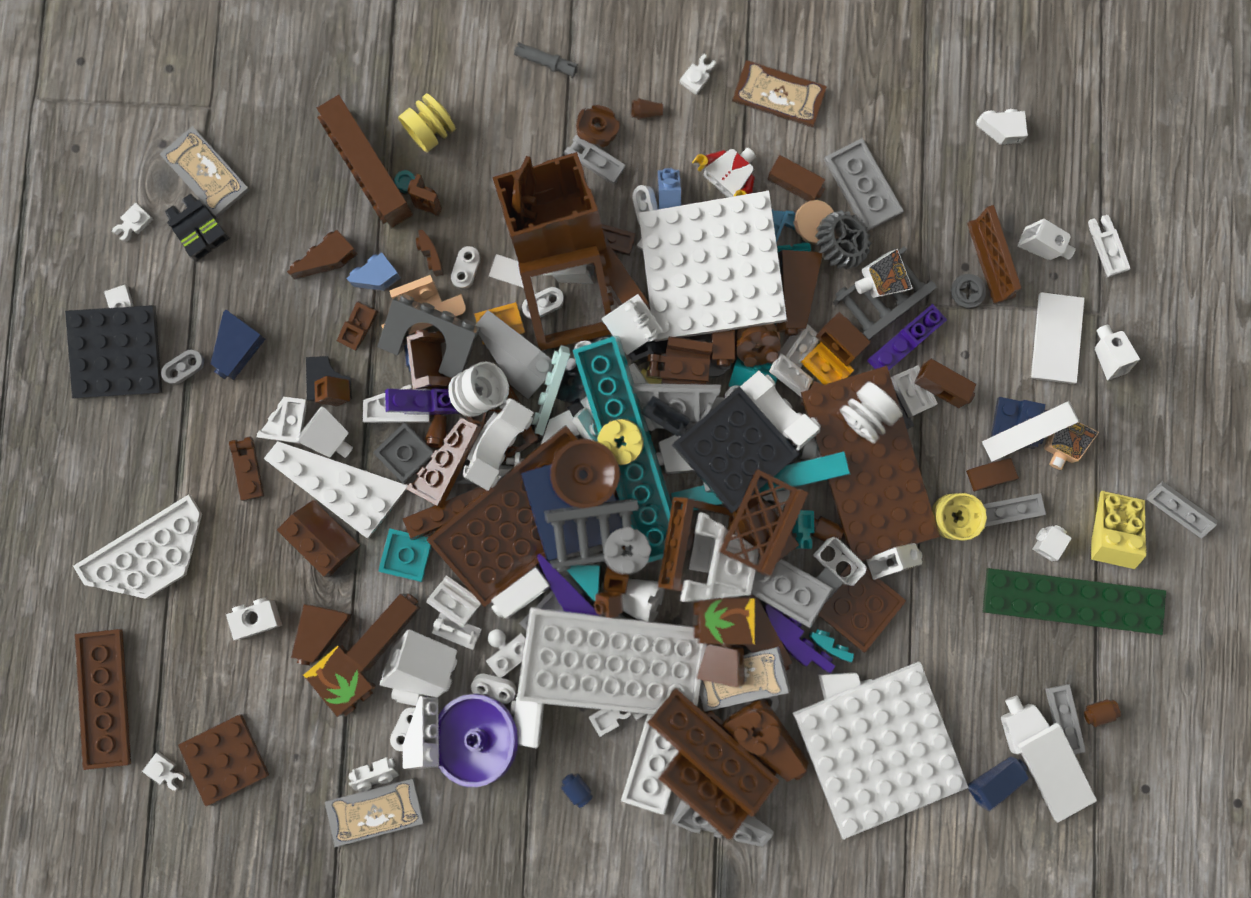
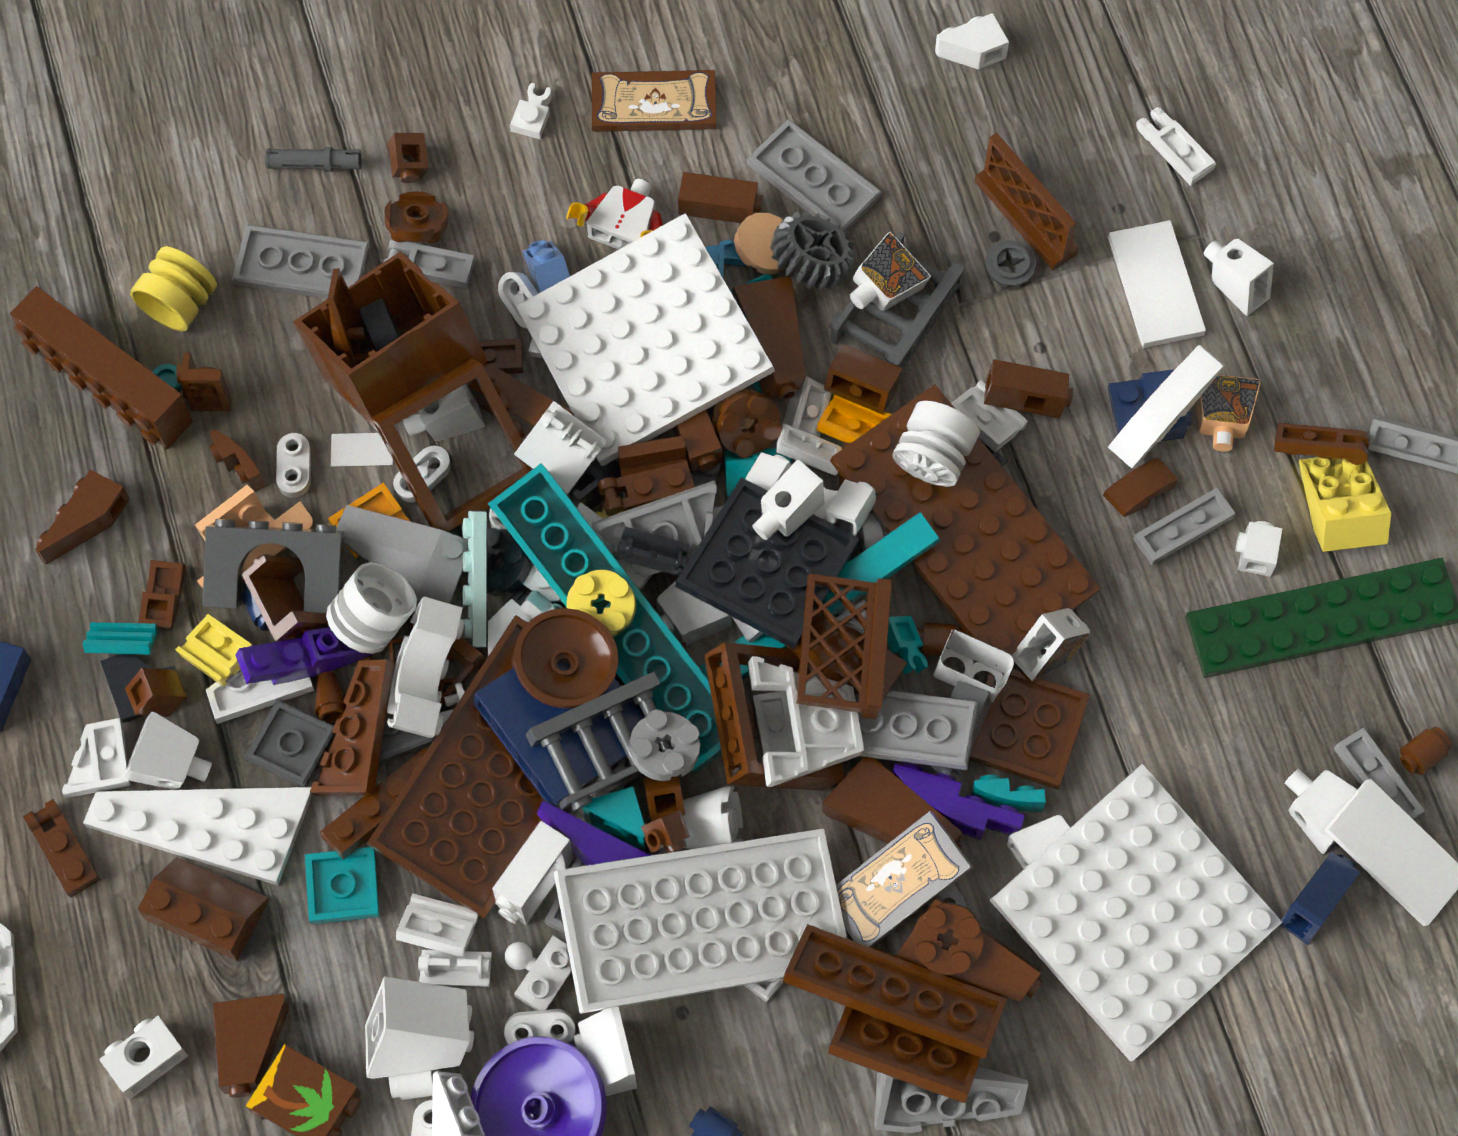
camera: 20 degrees left, 15 degrees down
reddish brown slope [343,593,420,672] -> none
medium blue slope [347,253,401,291] -> none
white plate [589,709,631,737] -> none
white tile [621,714,678,815] -> none
reddish brown cone [631,98,663,120] -> none
reddish brown panel [693,598,755,645] -> none
torso [696,644,745,688] -> none
dark purple slope [867,304,947,371] -> none
light yellow wheel [931,493,987,540] -> none
white torso [1017,219,1075,260] -> none
none -> teal tile [82,622,158,655]
none -> light yellow plate [175,614,253,687]
none -> light grey tile [232,224,371,299]
none -> black tyre [359,298,401,352]
none -> reddish brown brick [387,133,428,183]
none -> white torso [752,459,825,540]
none -> reddish brown plate [1274,423,1370,465]

